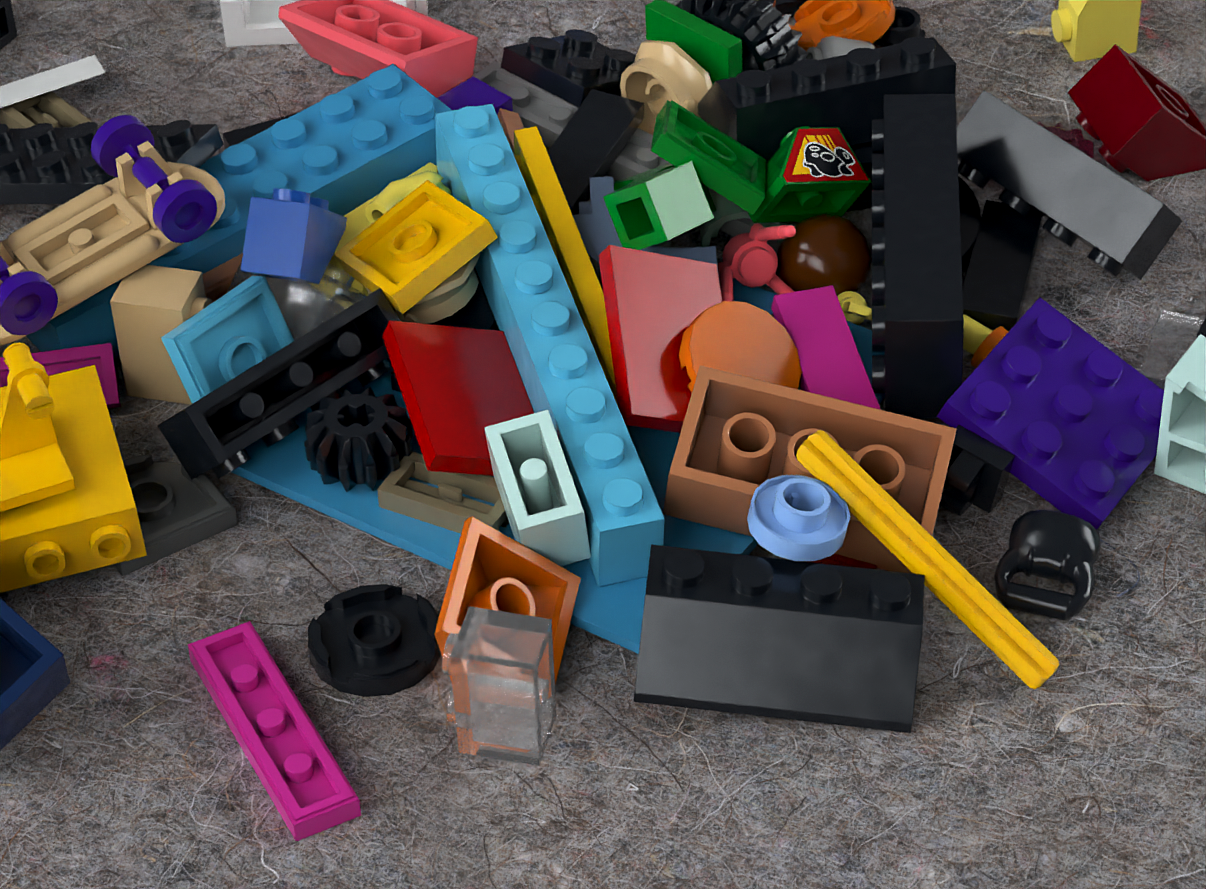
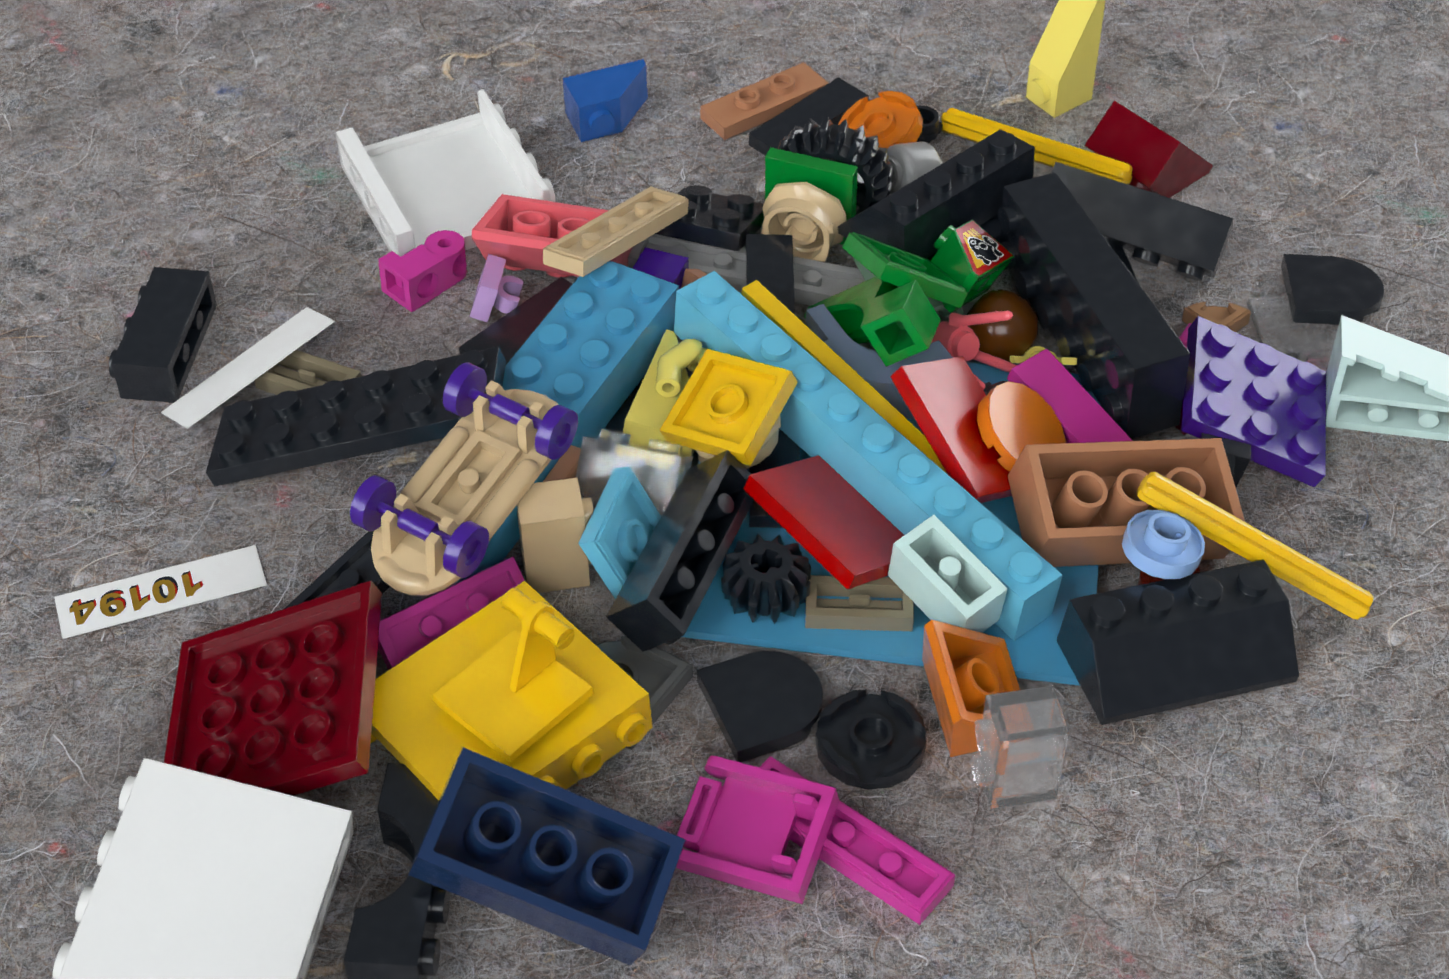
camera: 25 degrees left, 5 degrees up
blue slope [240,188,347,284] -> none
black piece [994,510,1101,621] -> none
none -> dark pink leg [378,230,467,312]
none -> lavender tile [470,254,524,322]
none -> tan tile [543,187,689,277]
none -> dark pink container [676,756,839,904]
none -> black tile [697,651,823,762]
none -> yellow axle [941,108,1133,184]
none -> medium nougat tile [1182,302,1251,332]

